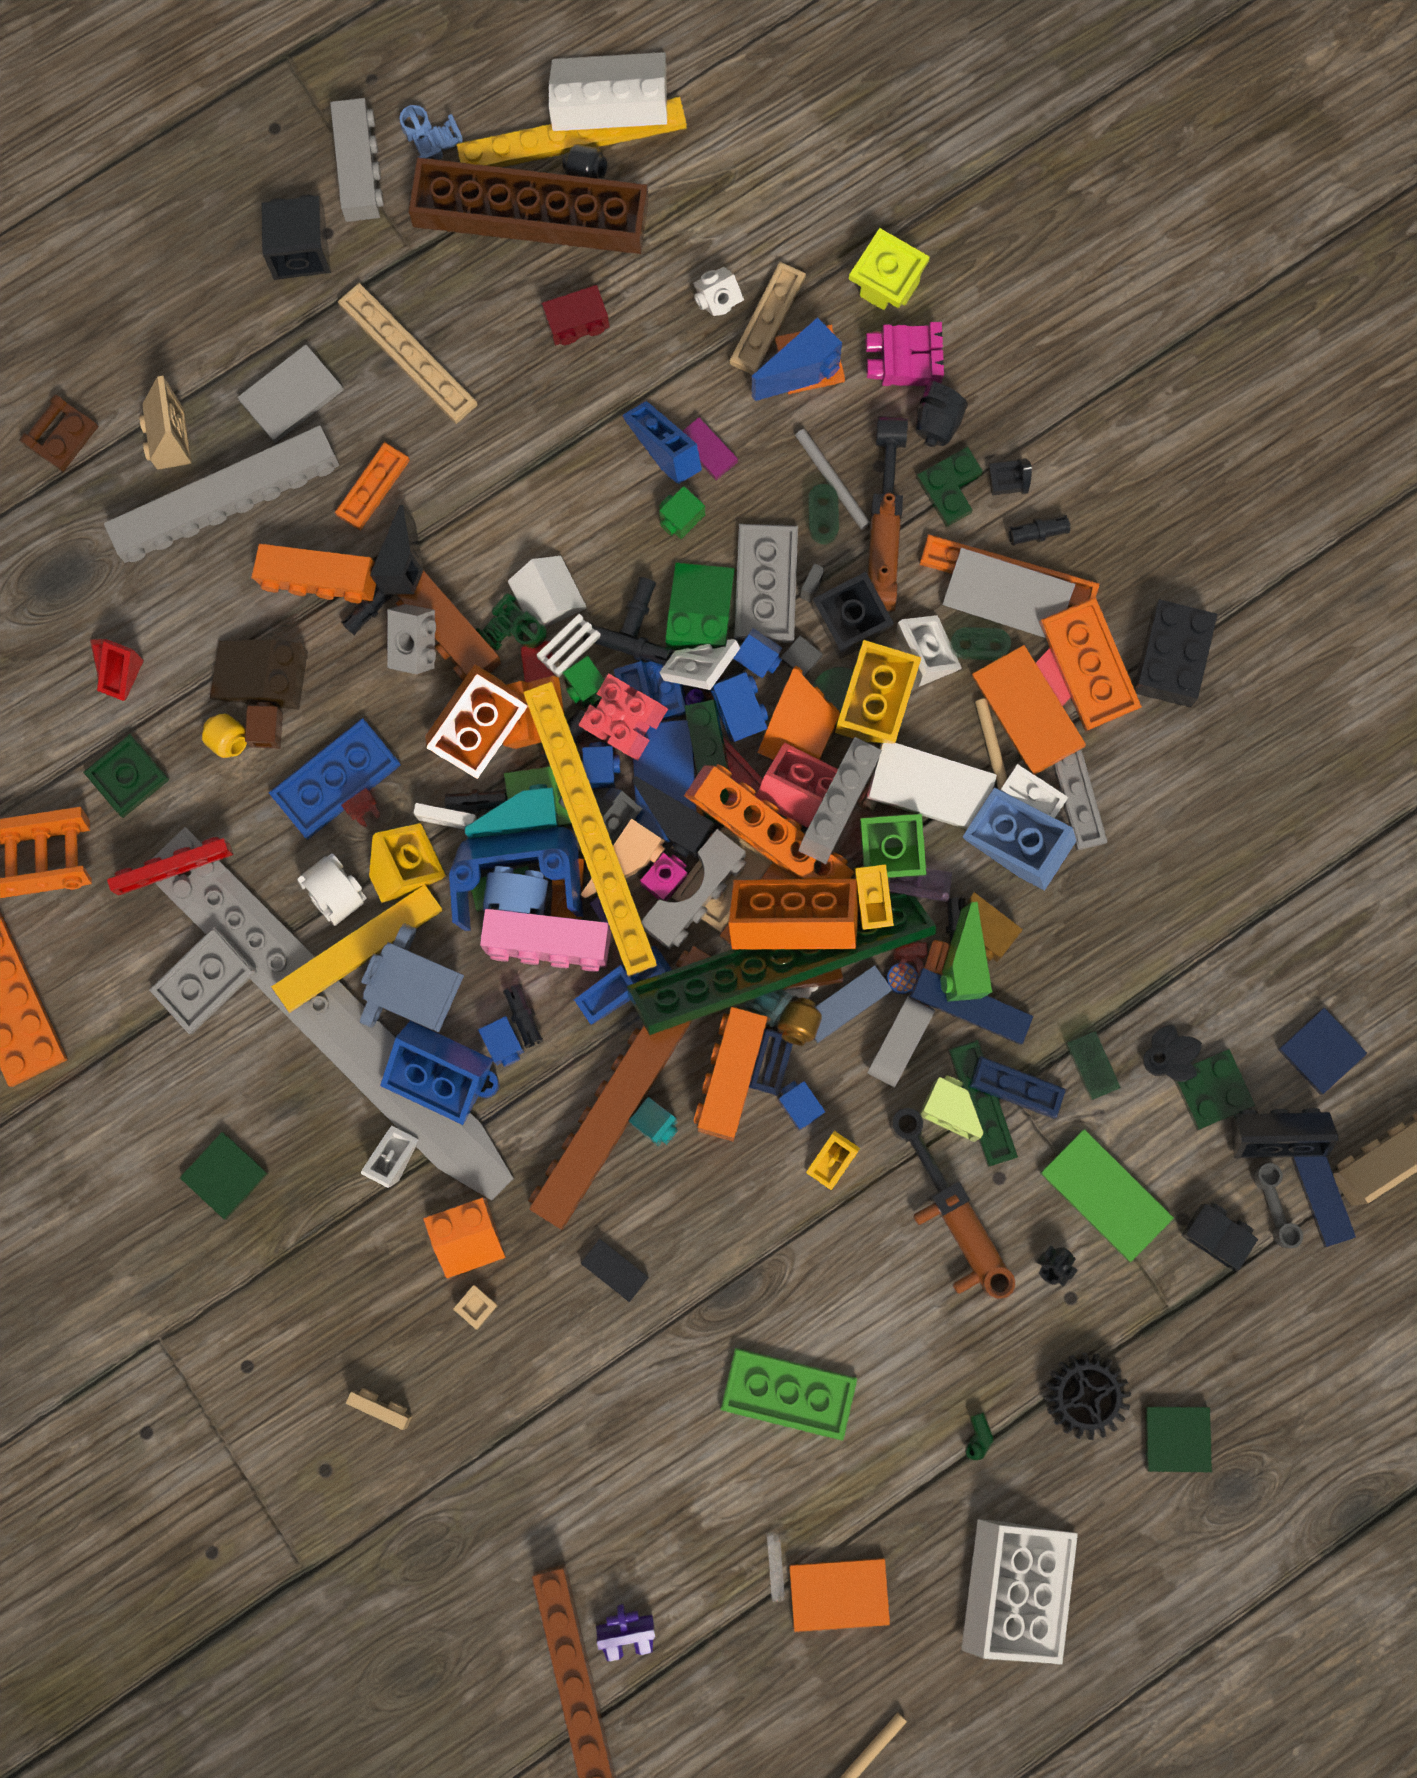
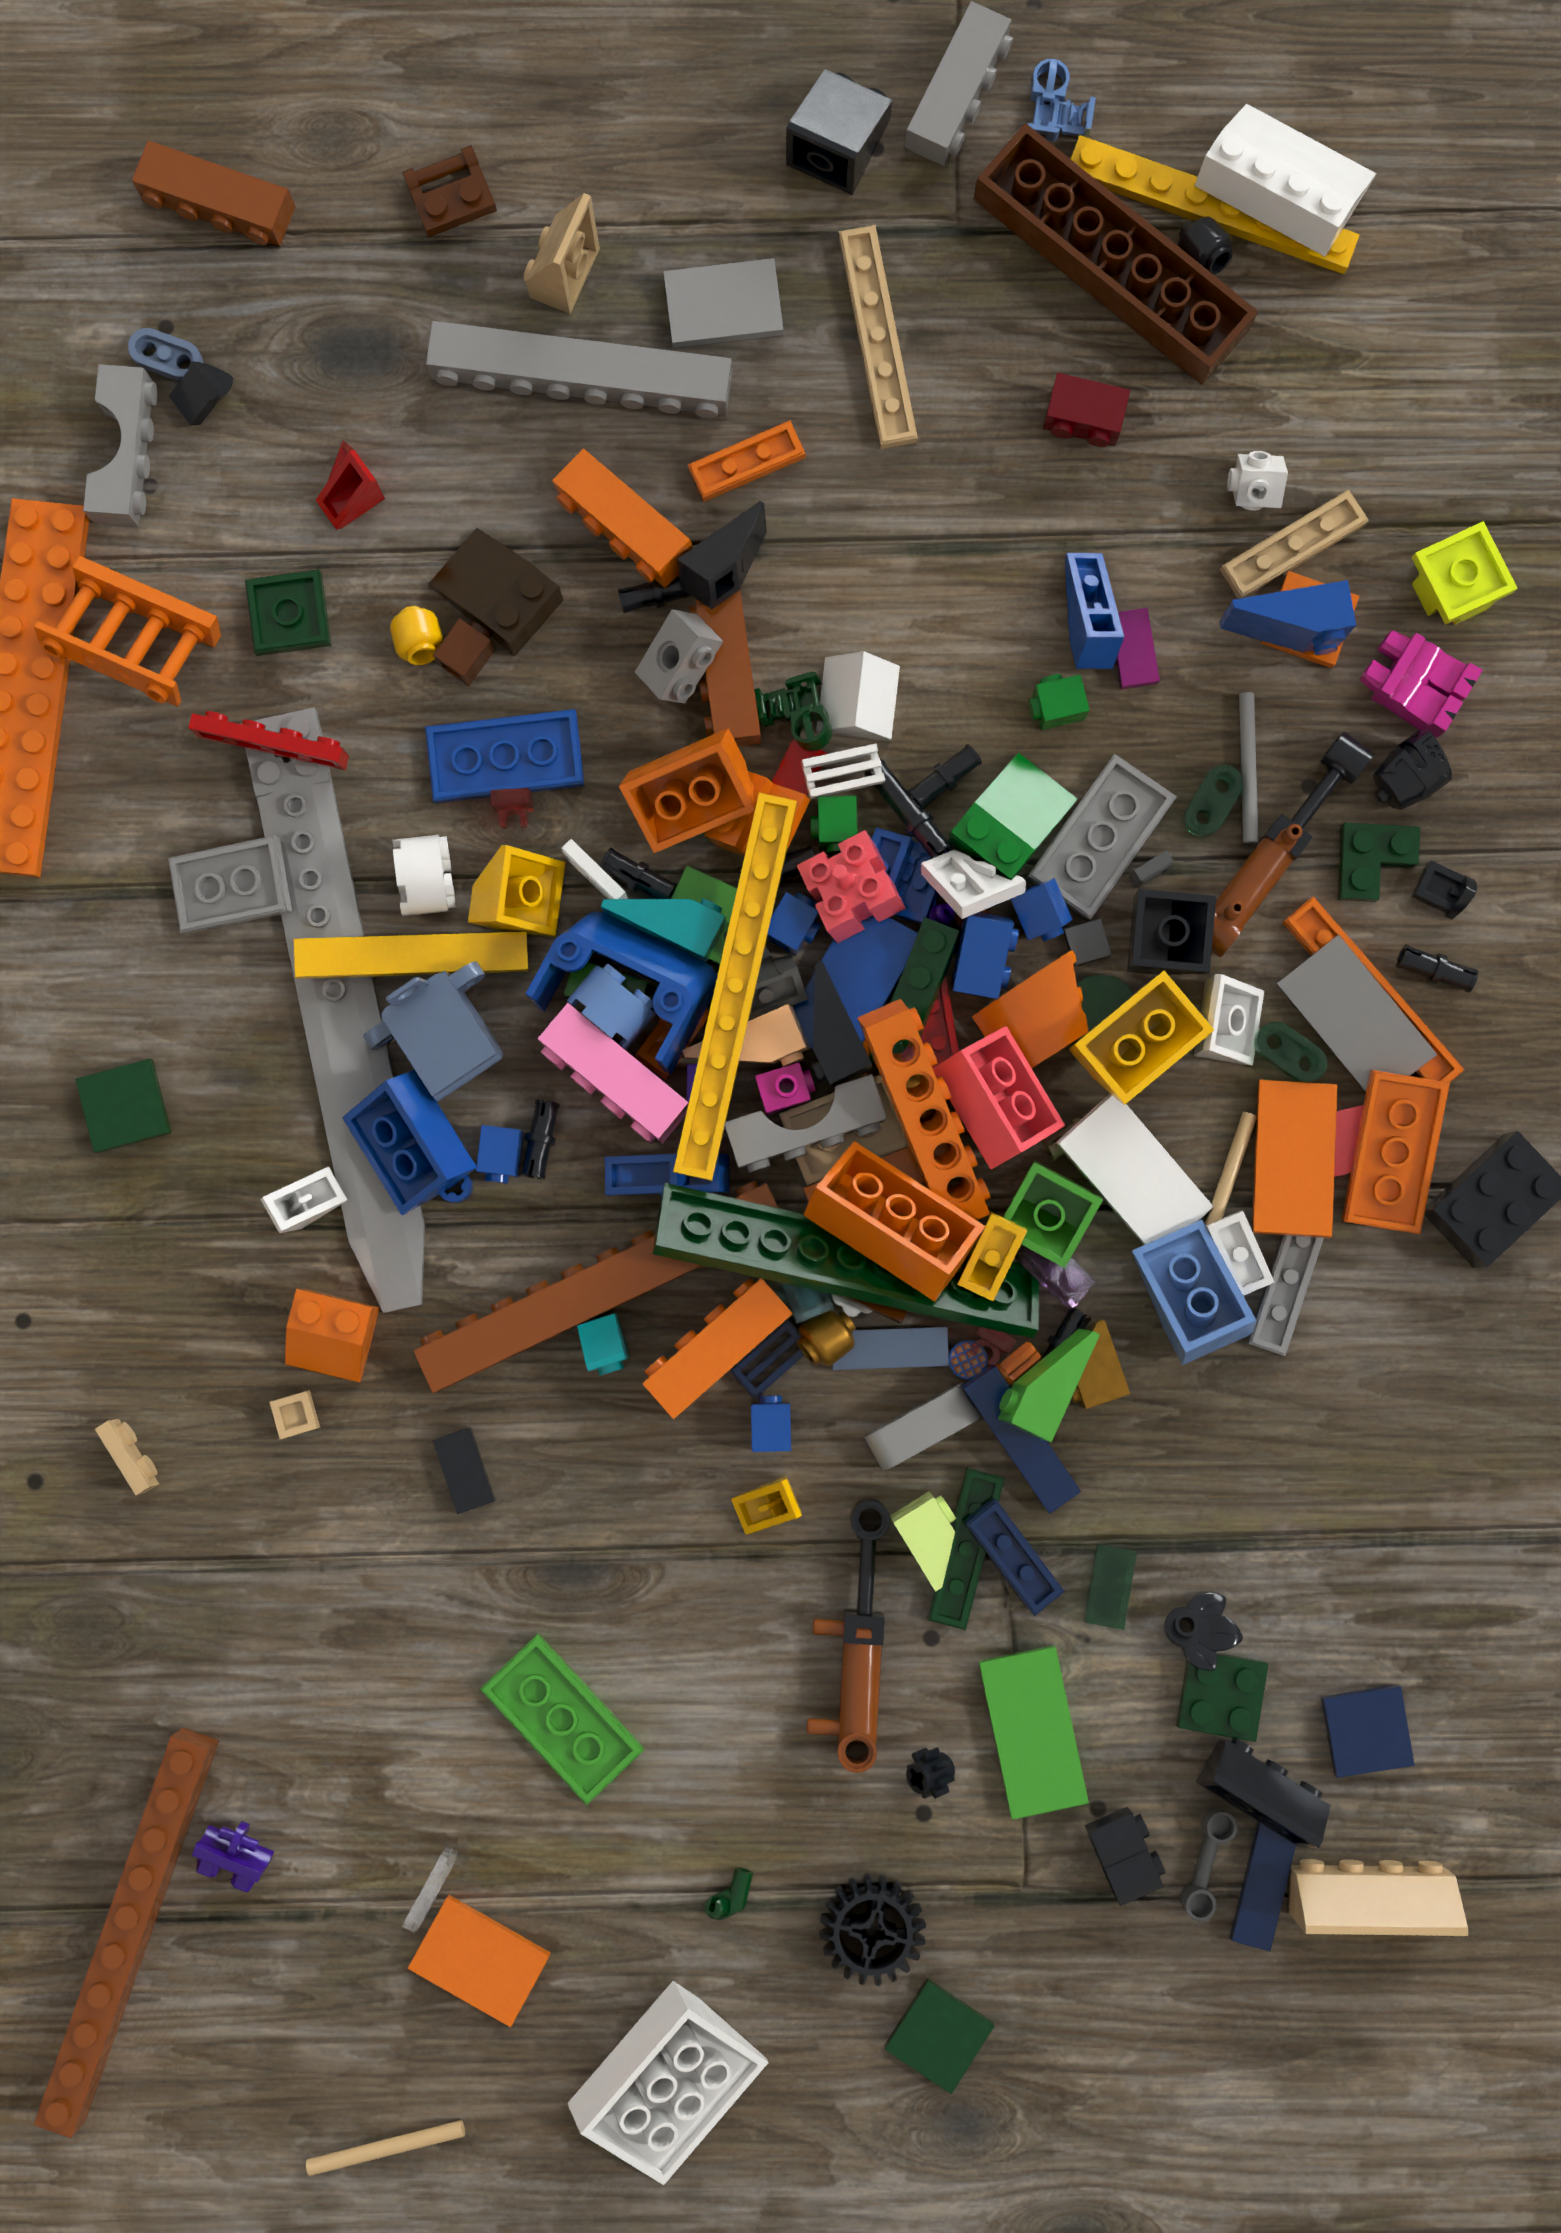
camera: 30 degrees right, 5 degrees up
light grey arch [798,737,882,864] -> none

